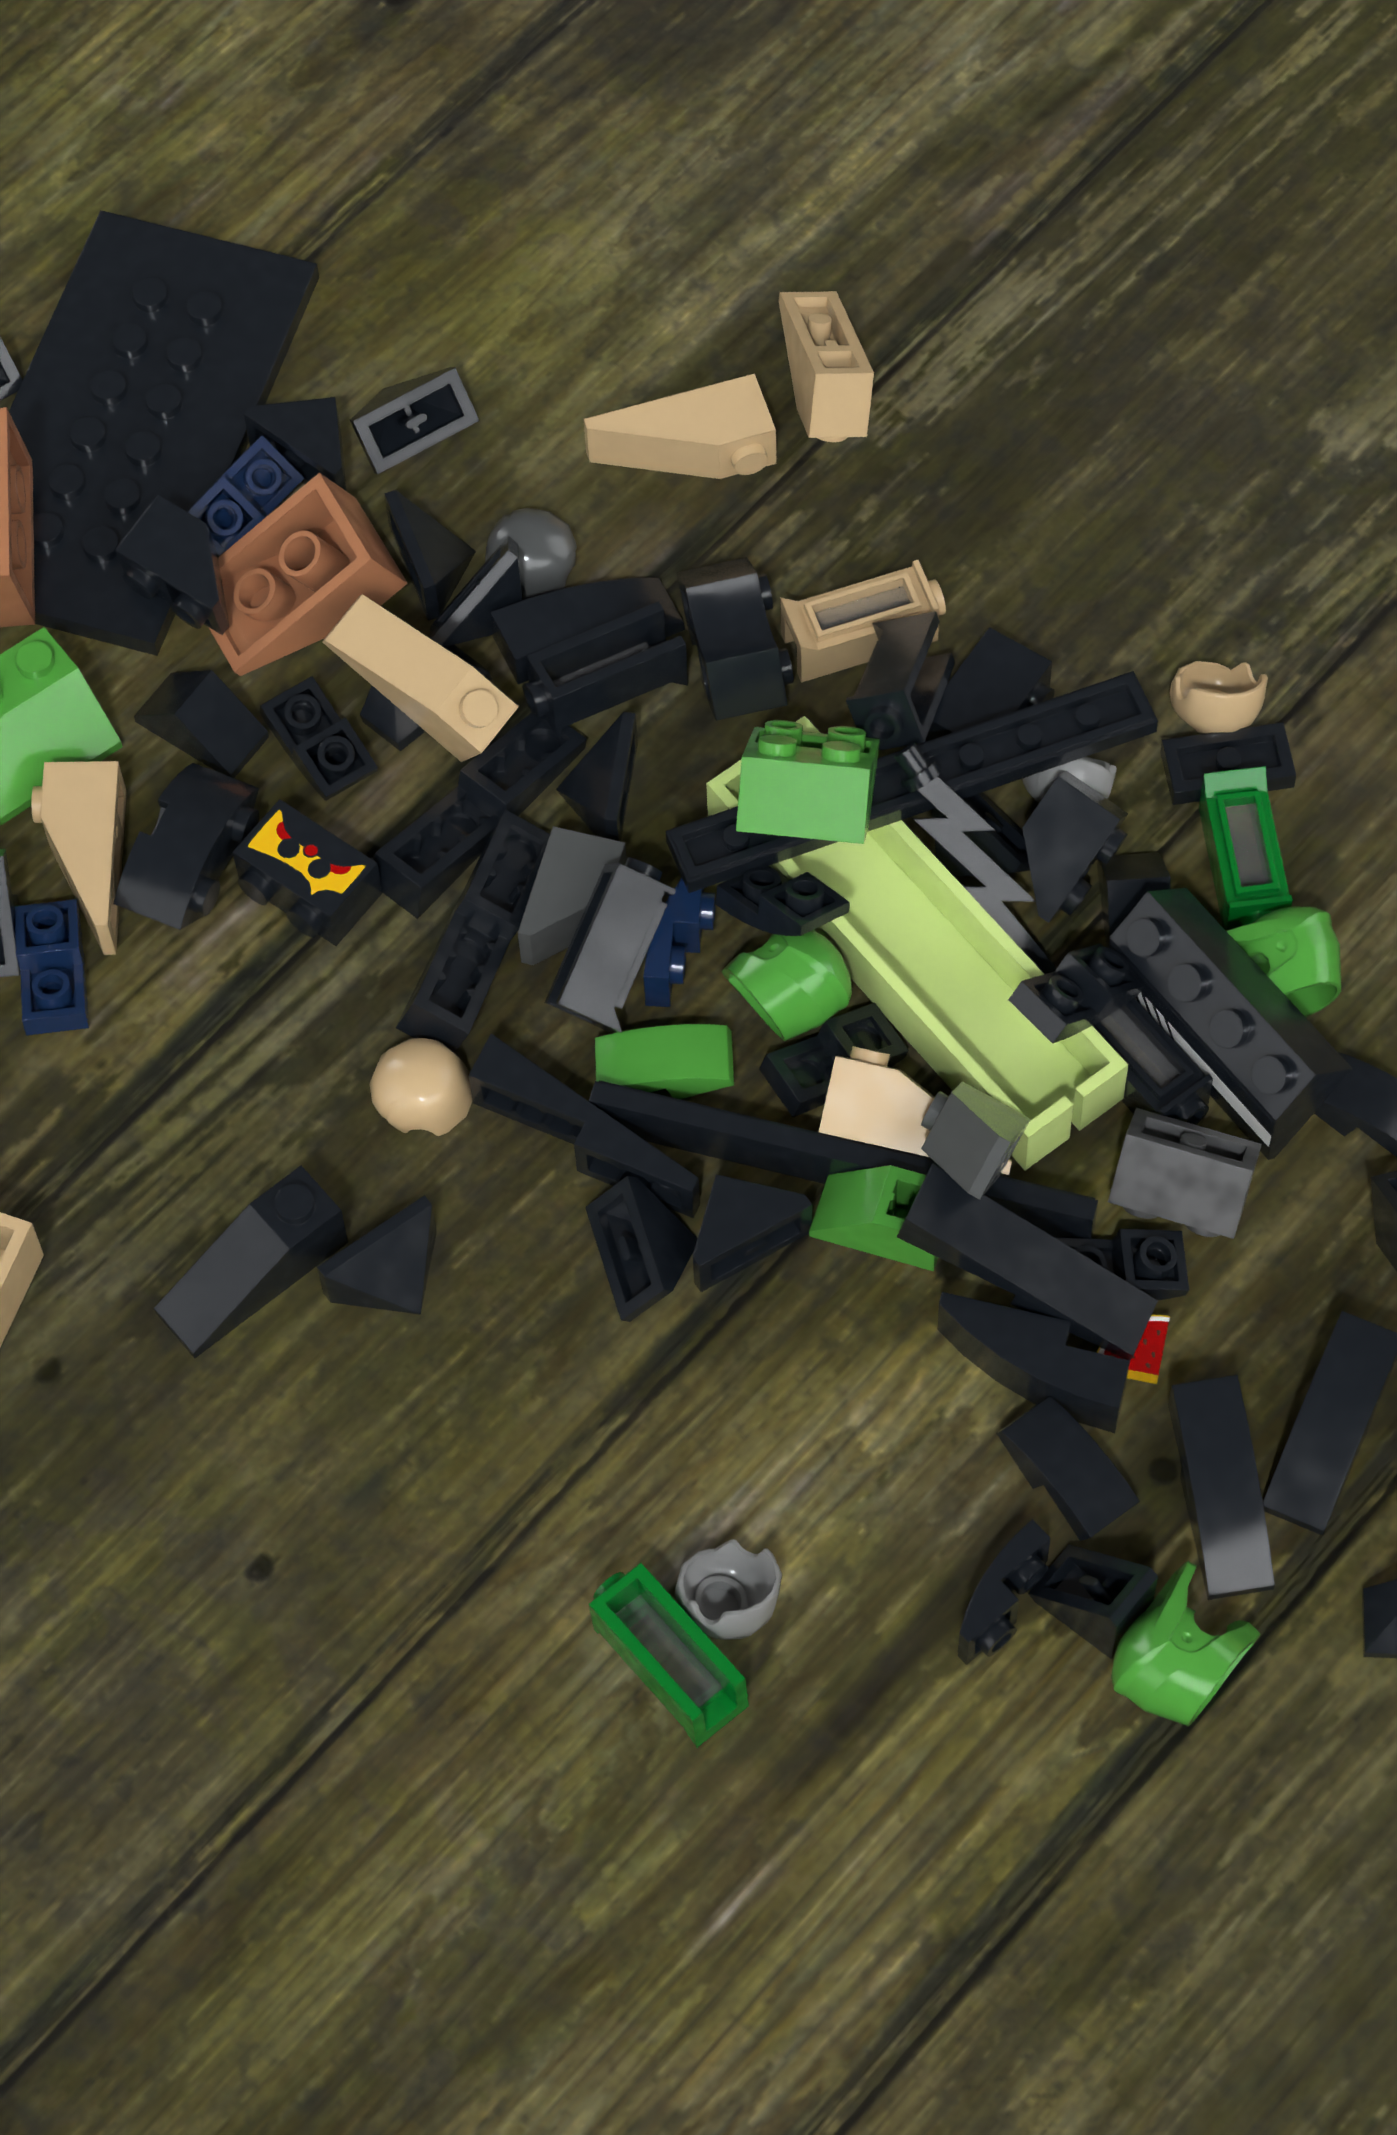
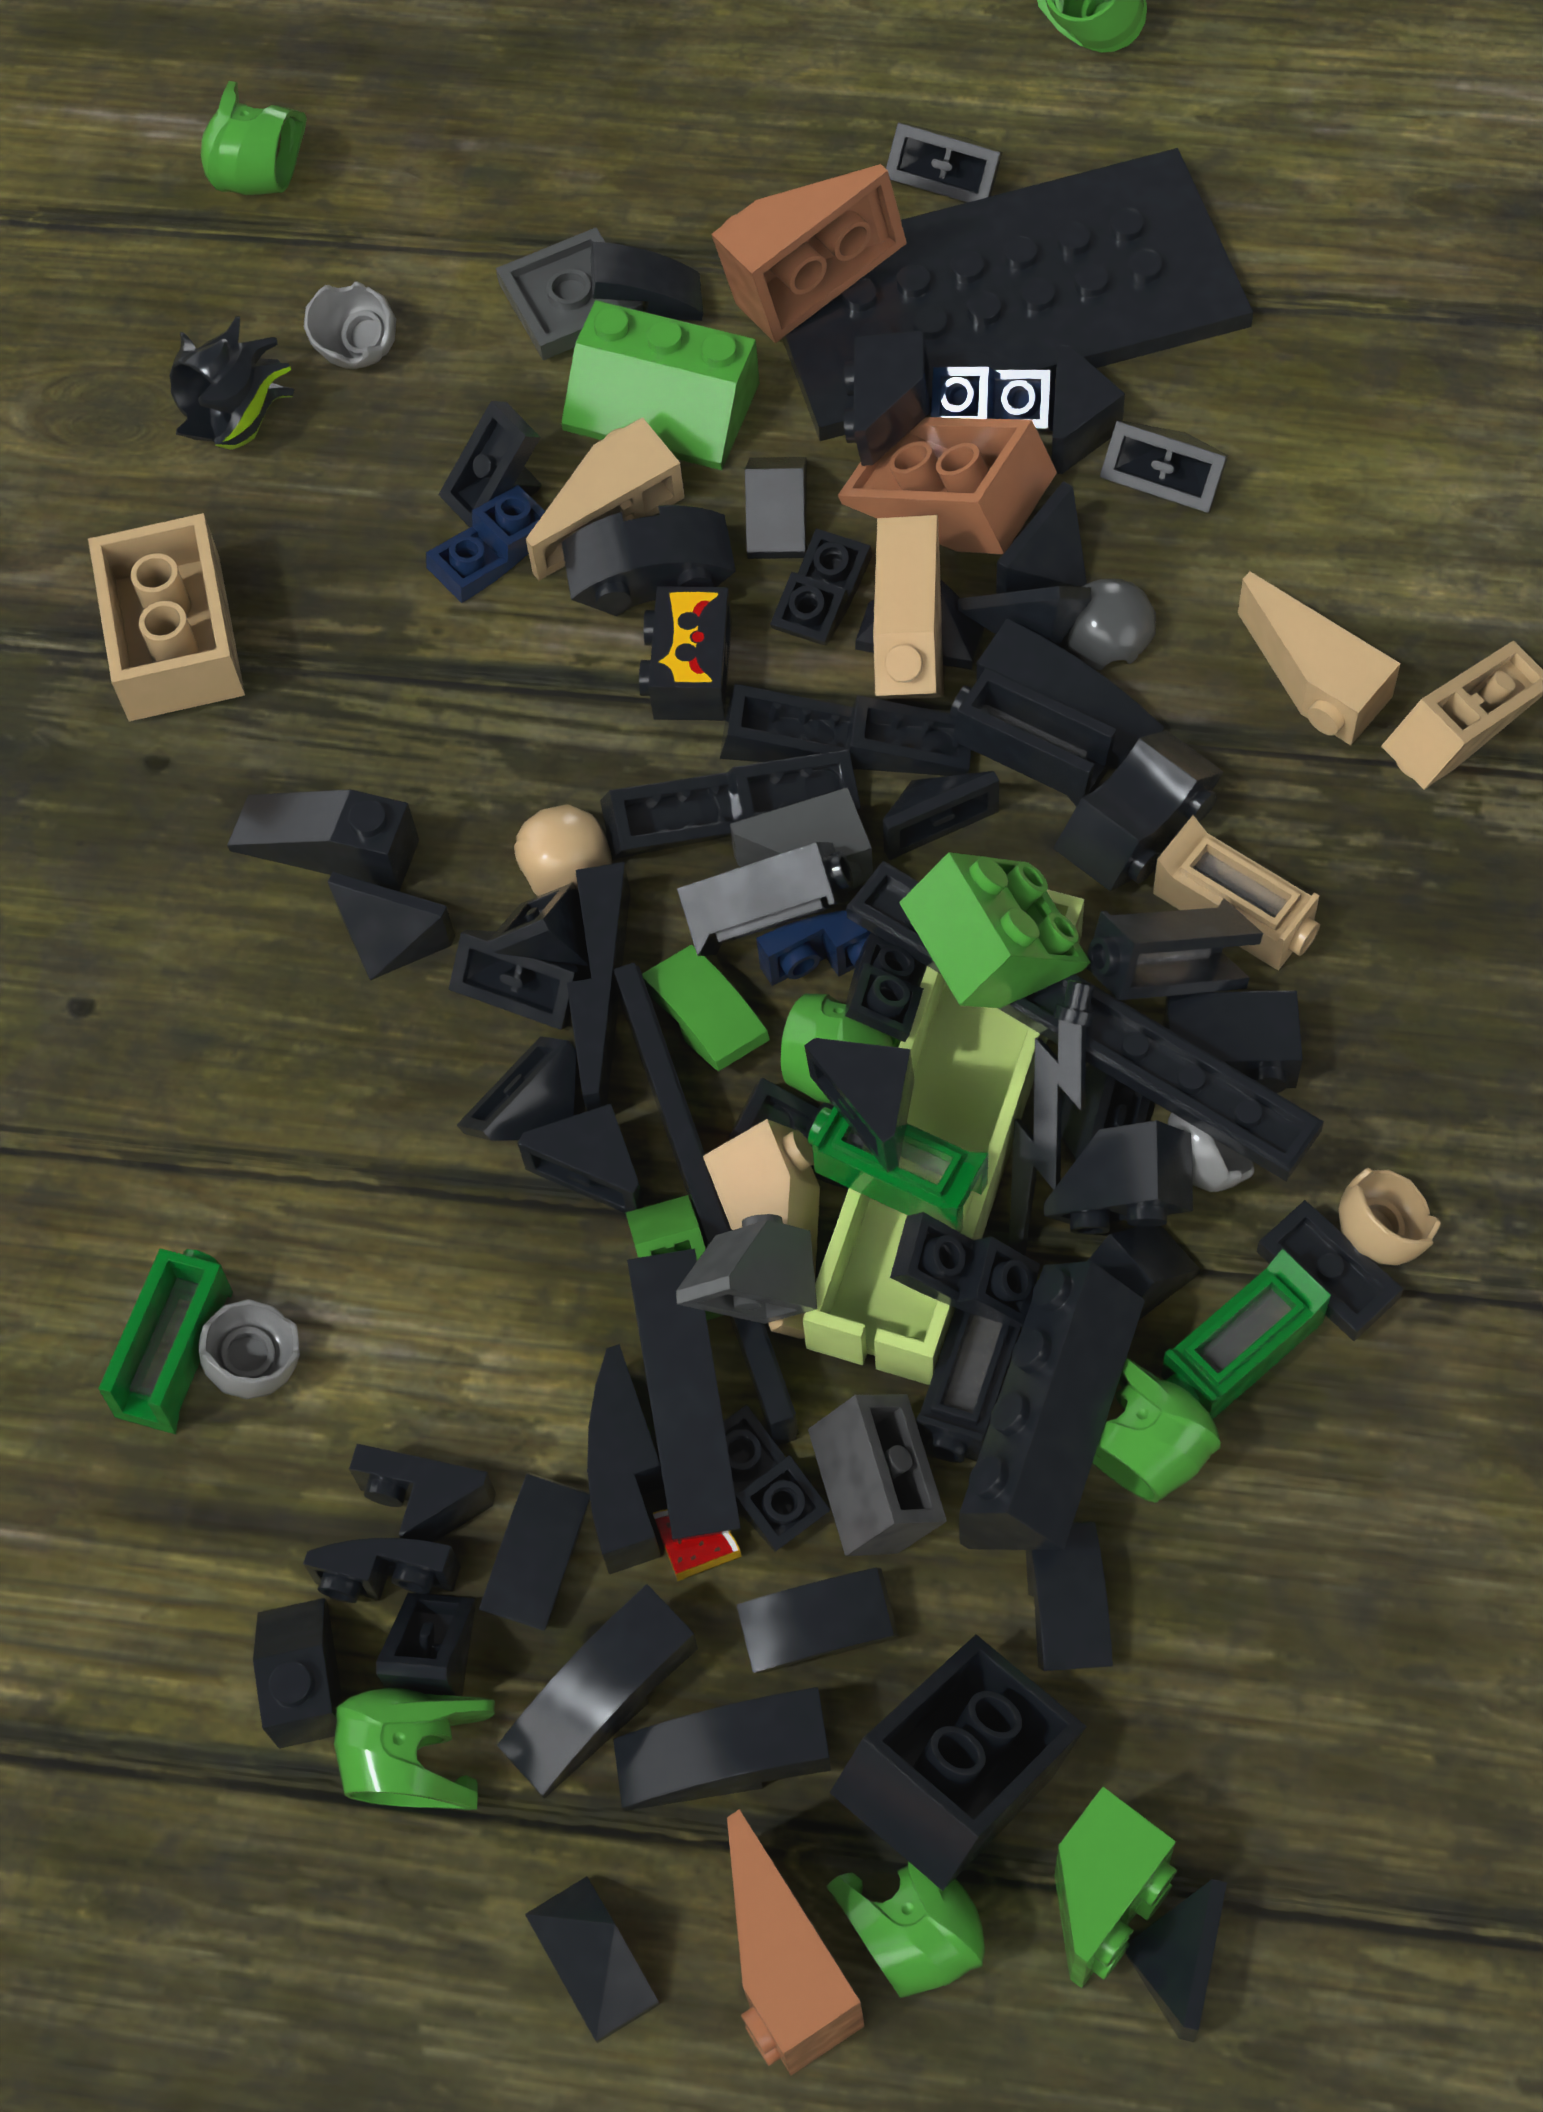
camera: 60 degrees right, 0 degrees up
none -> black slope [253,1598,343,1749]
none -> black slope [349,1444,496,1542]
none -> black slope [448,930,579,1030]
none -> black slope [488,882,590,966]
none -> black slope [736,1567,899,1673]
none -> black slope [804,1038,914,1173]
none -> green window [808,1107,988,1233]

